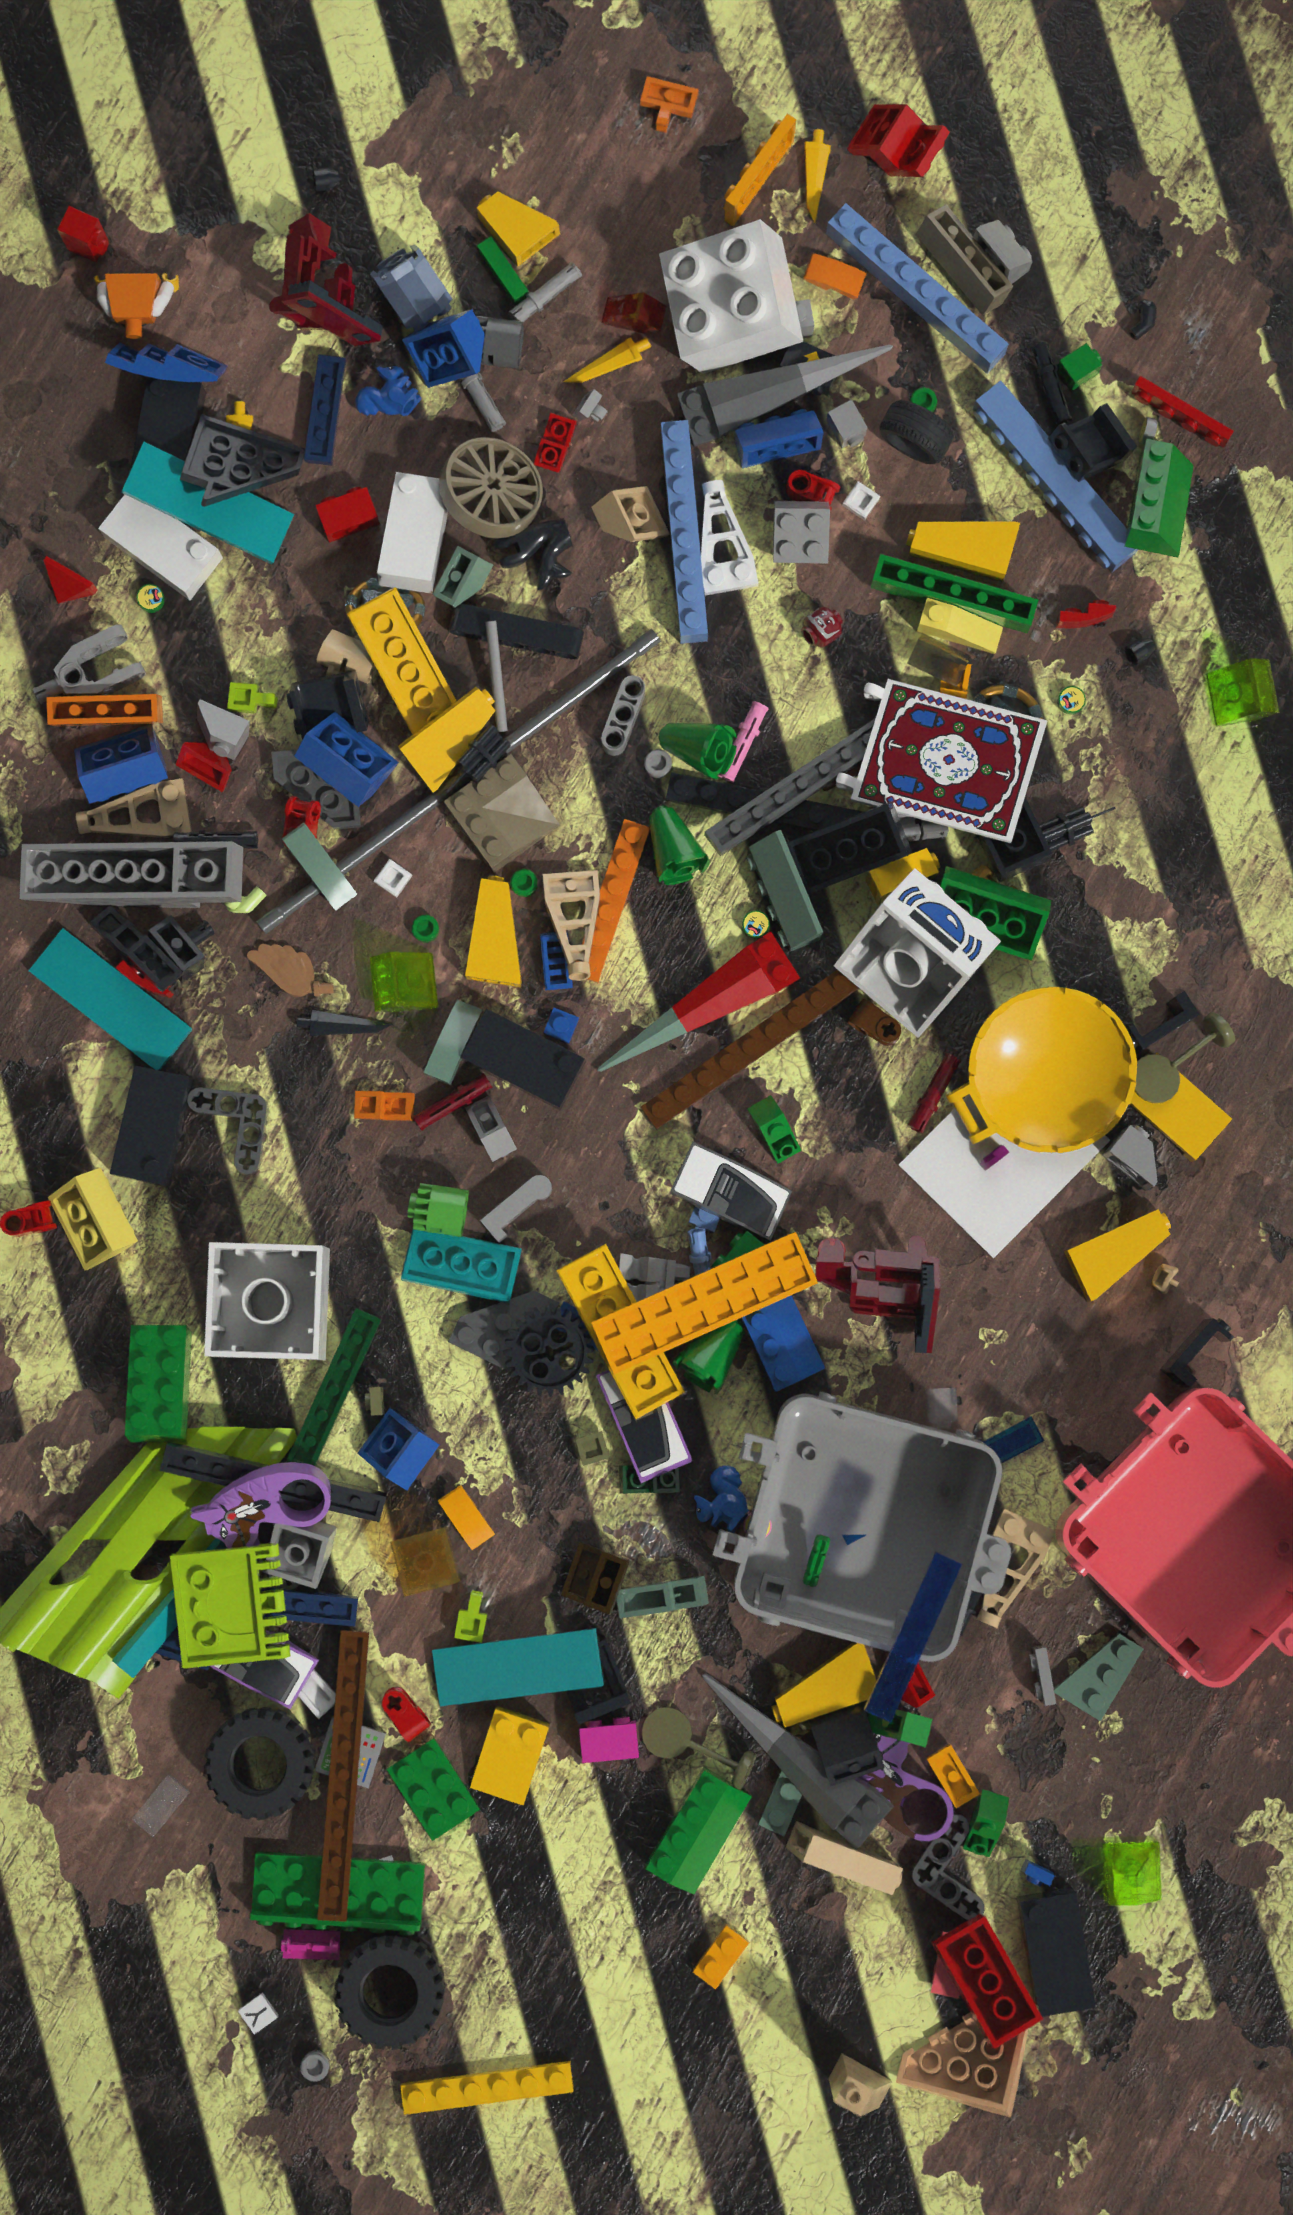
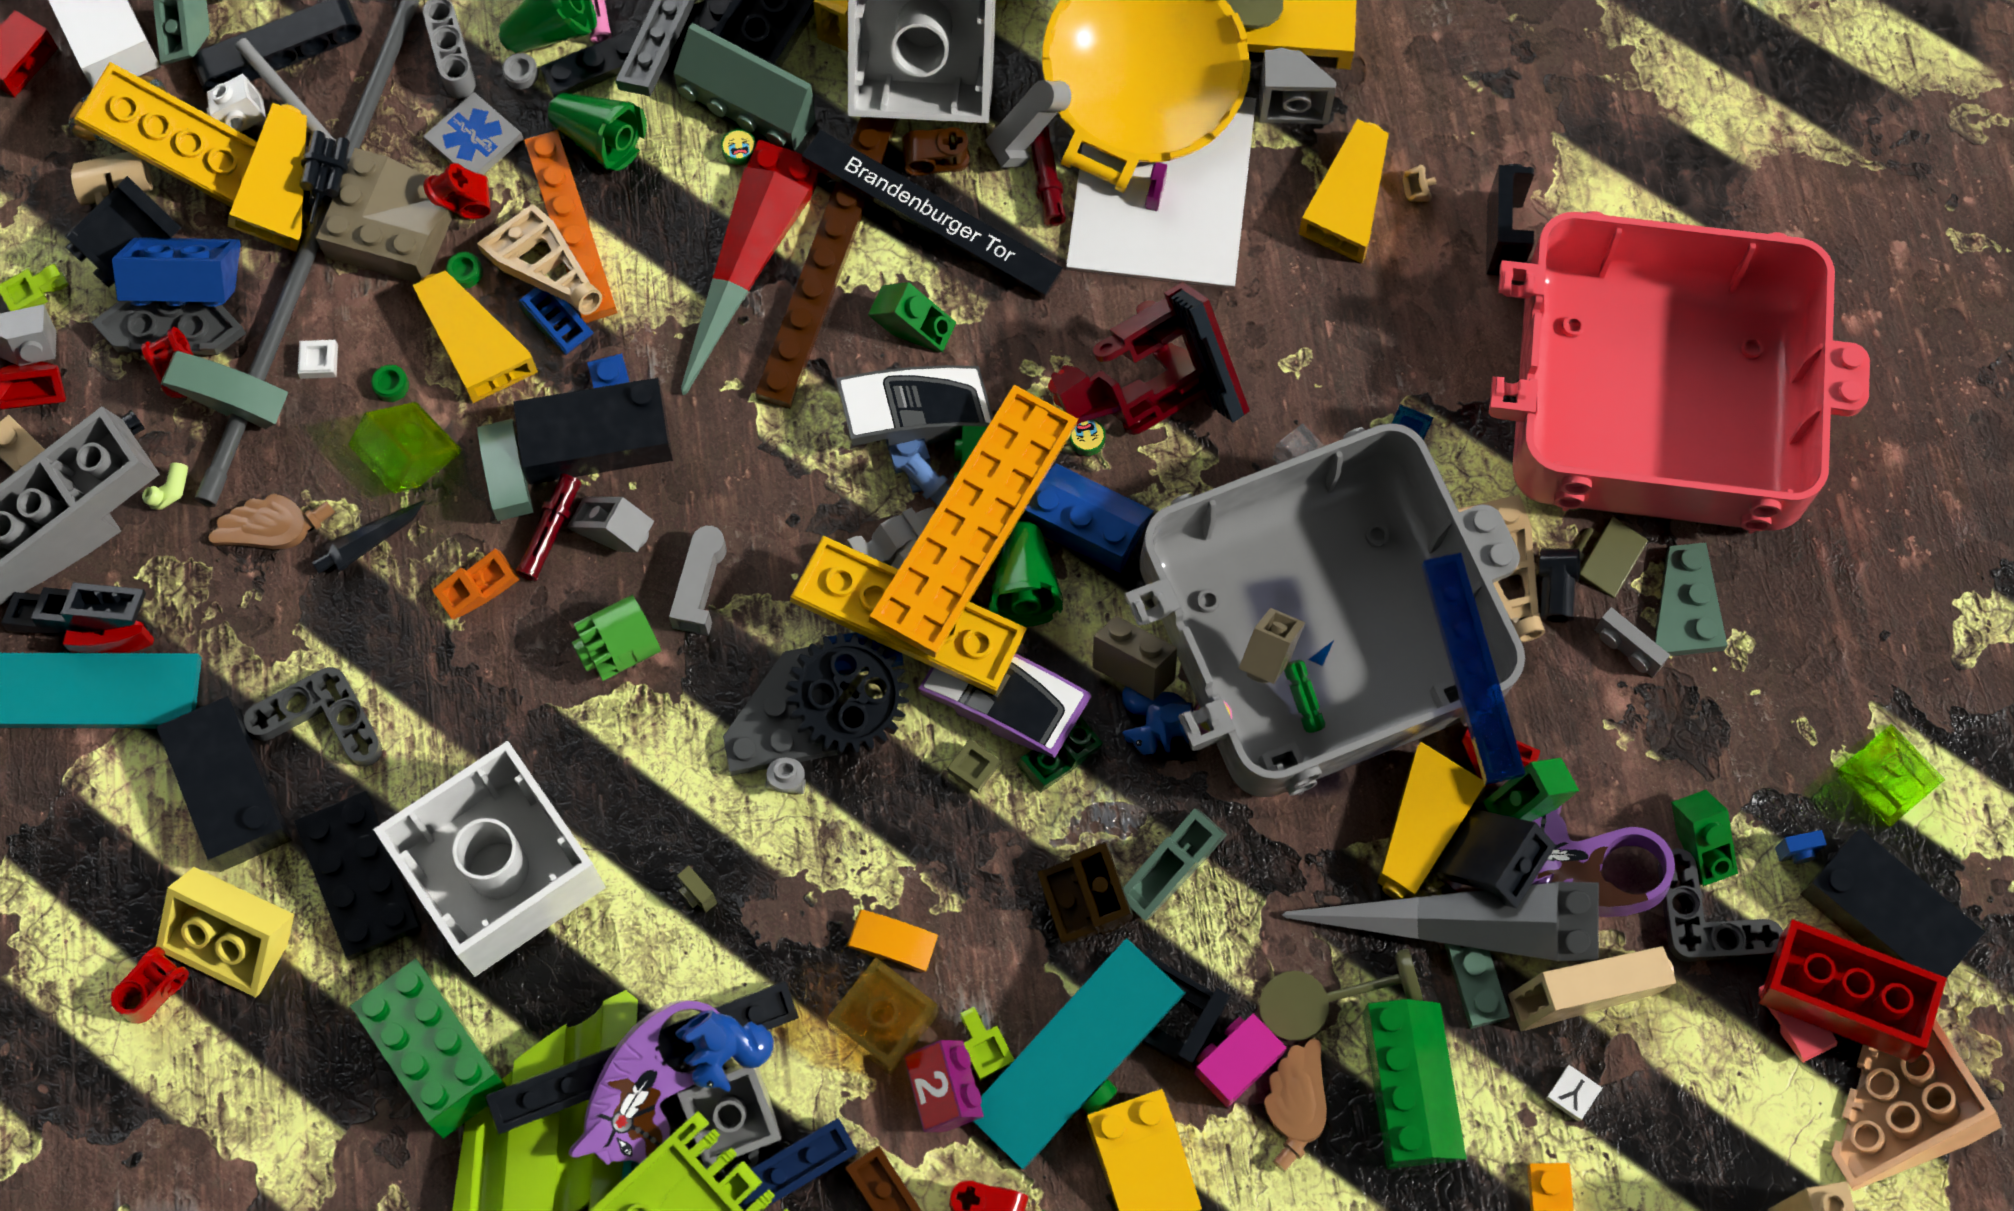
camera: 40 degrees left, 15 degrees down
black brick [148,915,215,983] -> none
dark green plate [286,1308,382,1467] -> none
blue slope [357,1408,439,1490] -> none
teal tile [401,1229,522,1304] -> none
light orange plate [926,1744,980,1809] -> none
none -> white brick [206,74,266,132]
none -> black plate [294,791,422,961]
none -> light grey tile [423,92,523,175]
none -> red piece [423,163,491,219]
none -> blue animal [675,1010,774,1092]
none -> light grey plate [766,757,806,794]
none -> black tile [802,129,1063,300]
none -> brick [904,1040,984,1132]
none -> light grey leg [985,80,1072,167]
none -> tile [1069,419,1105,456]
none -> green tile [1081,1079,1118,1114]
none -> dark tan brick [1093,615,1177,701]
none -> dark tan brick [1238,608,1305,684]
none -> medium nougat animal [1264,1038,1327,1172]
none -> black piece [1539,548,1580,623]
none -> white tile [1546,1065,1602,1122]
none -> olive piece [1573,517,1648,598]

